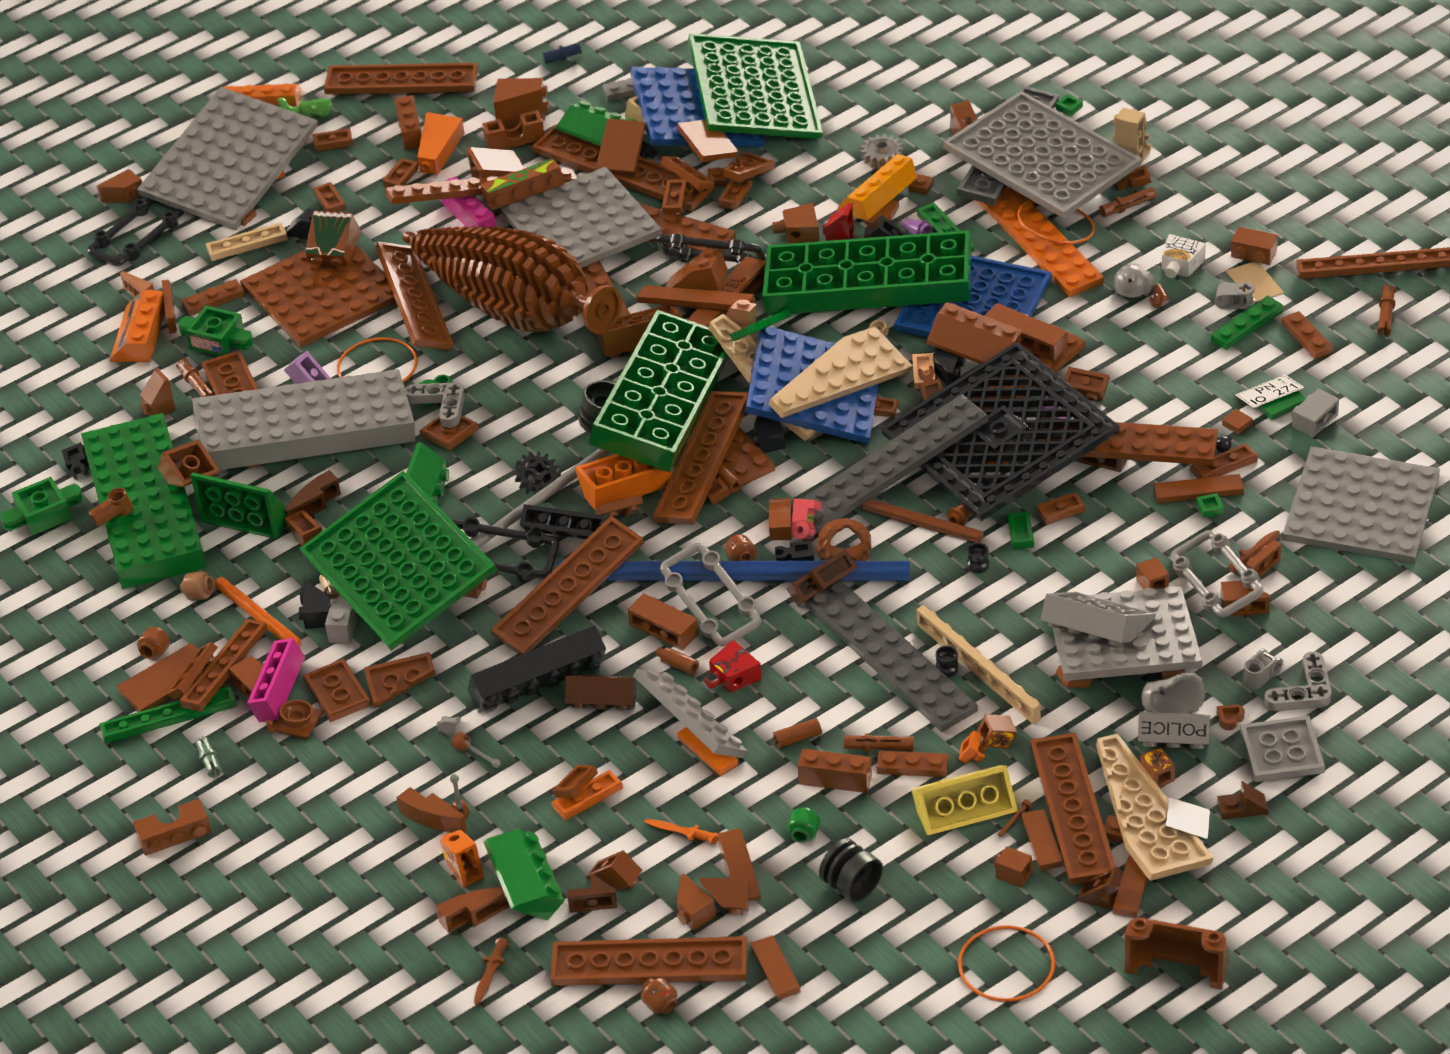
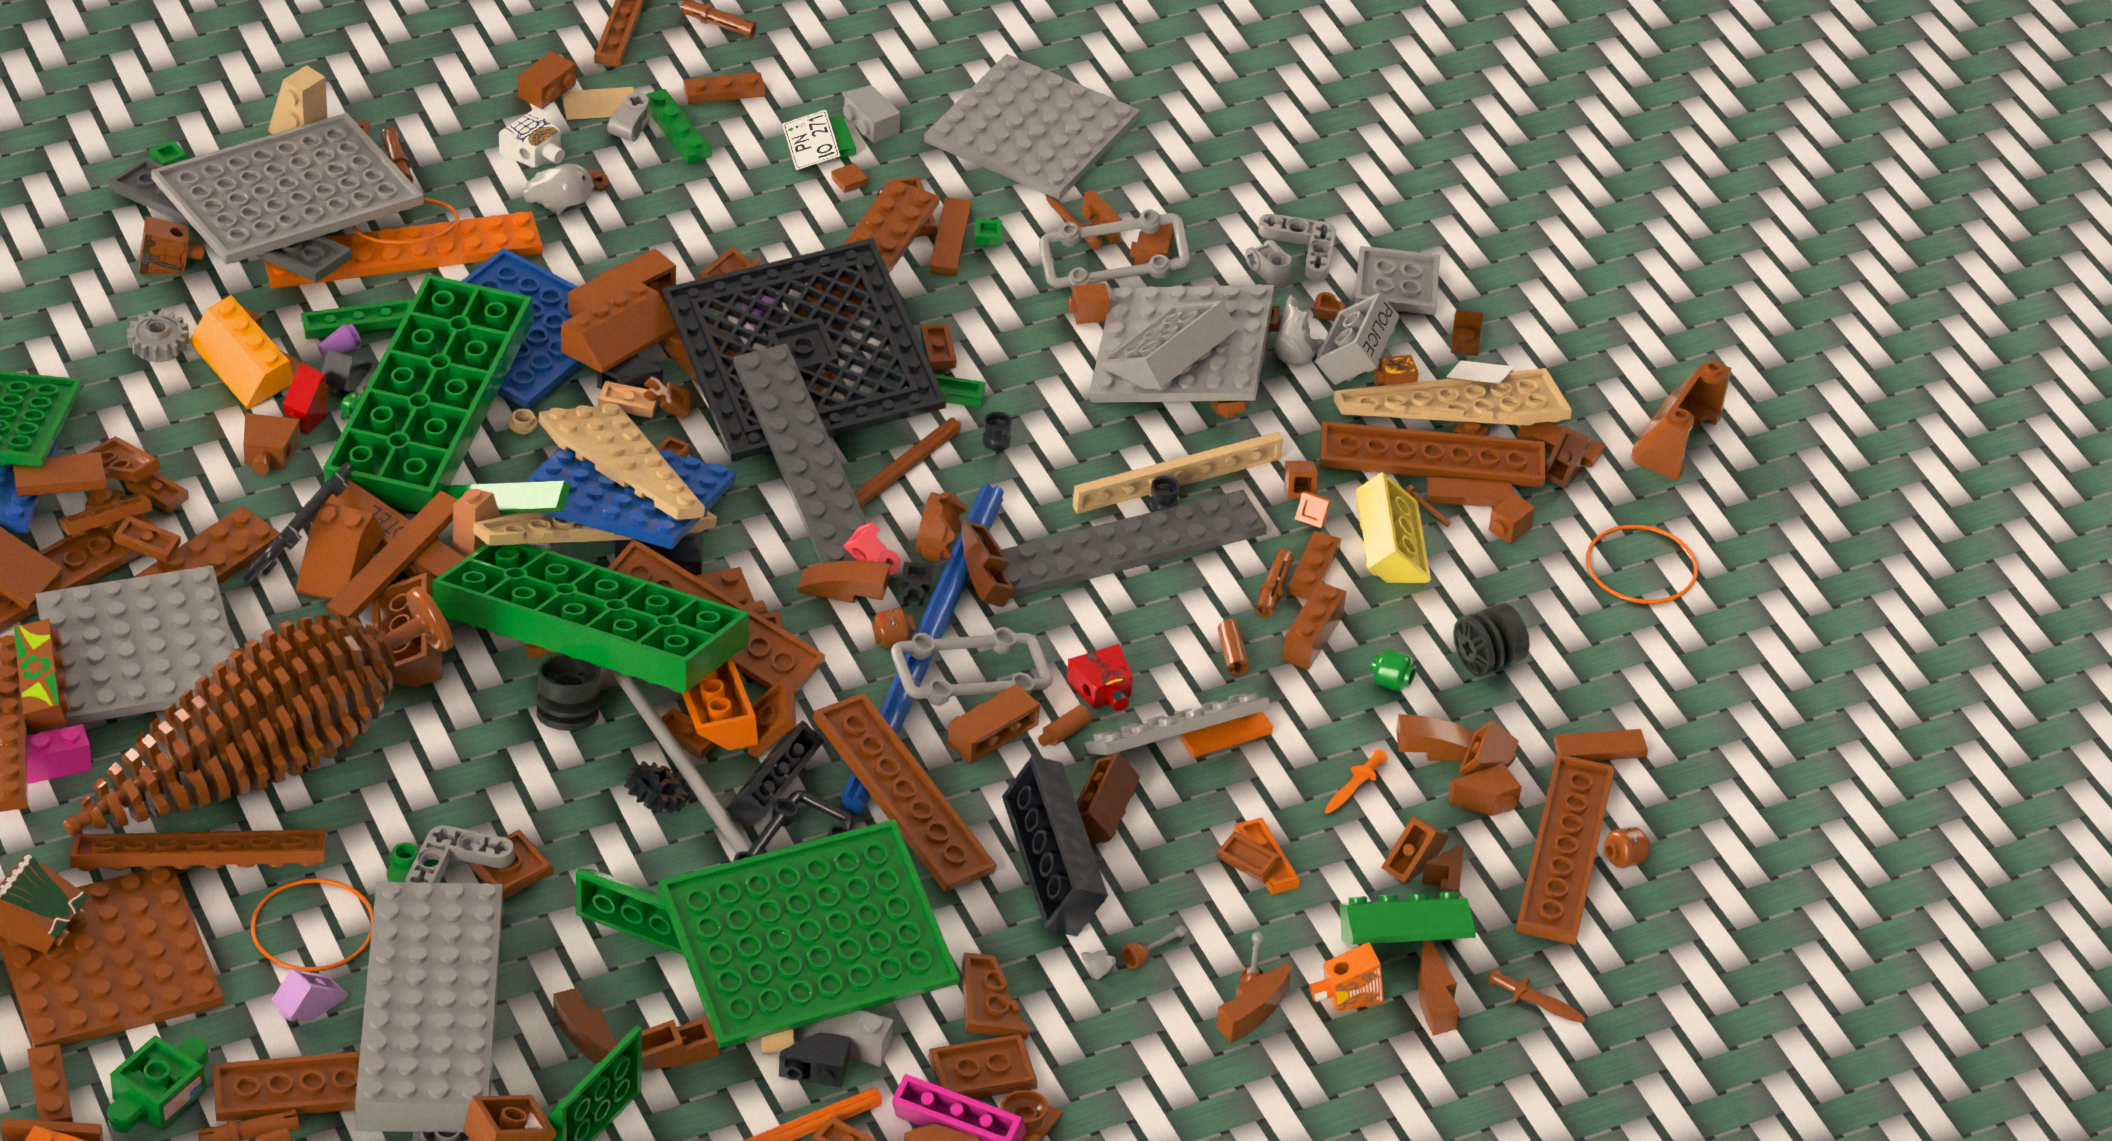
camera: 85 degrees left, 0 degrees up
dark orange hose [947,504,972,526] -> none

